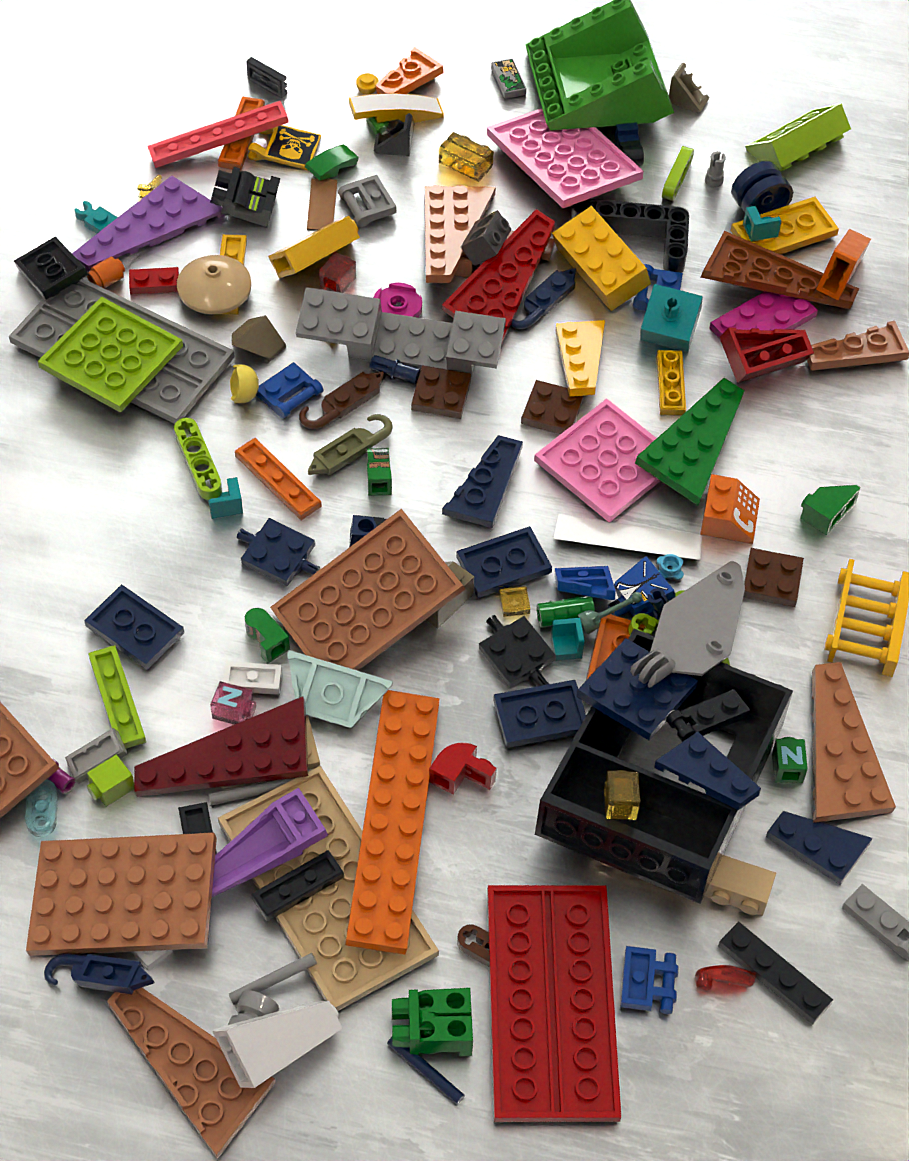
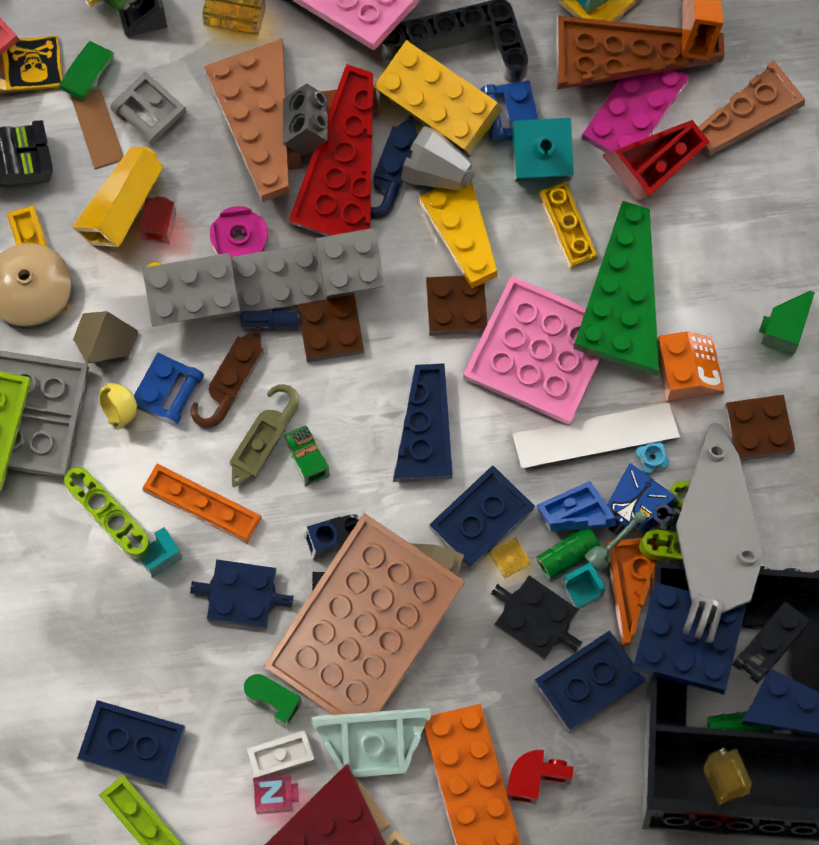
camera: 20 degrees left, 15 degrees up
none -> light grey cone [401,126,475,190]

